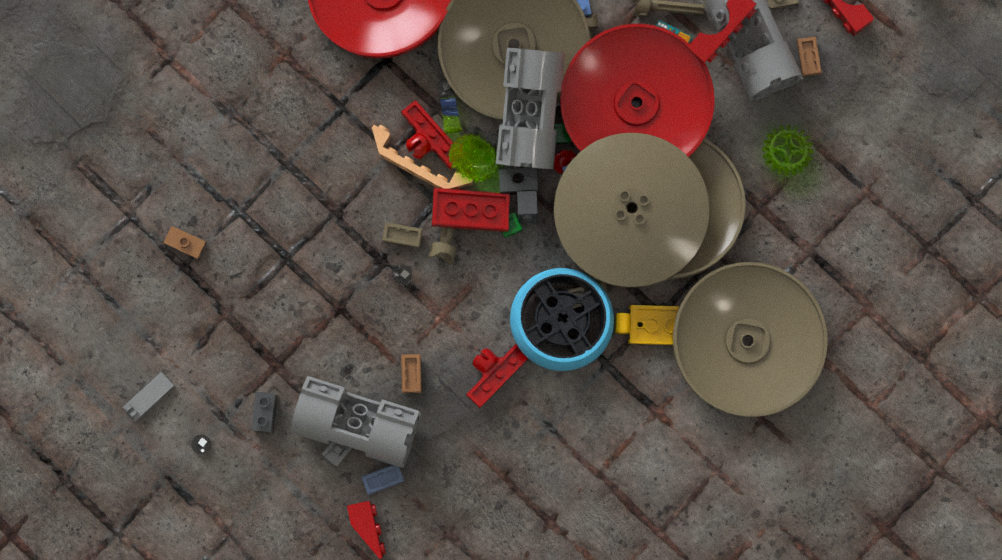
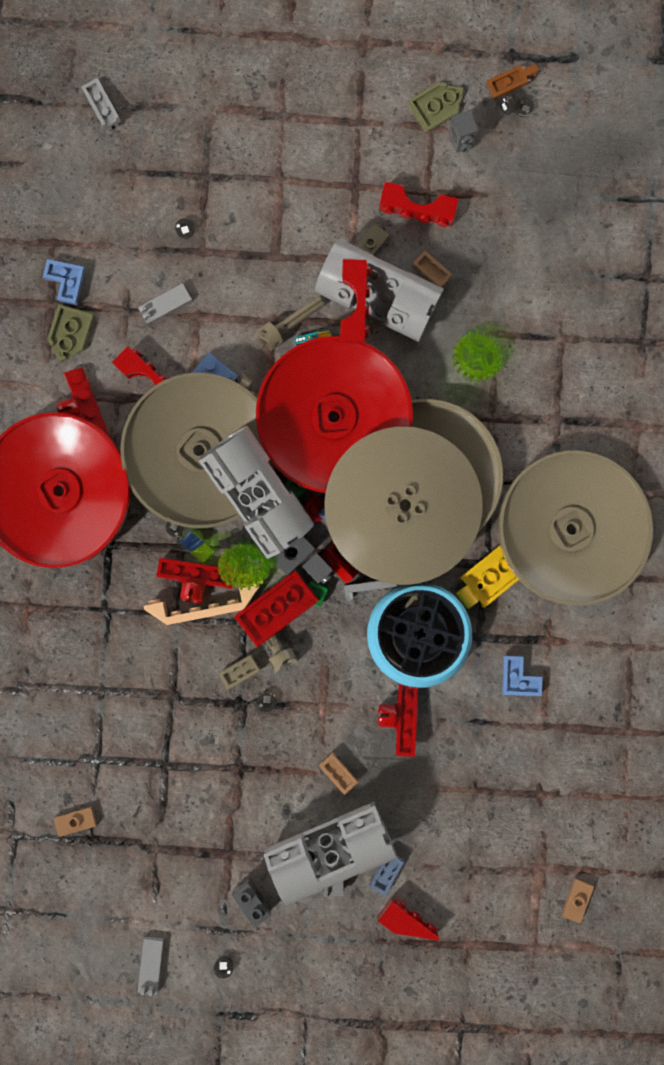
camera: 45 degrees left, 5 degrees up
none -> red piece [321,544,360,584]
none -> light grey hinge [344,581,397,601]
none -> medium blue plate [502,656,542,696]

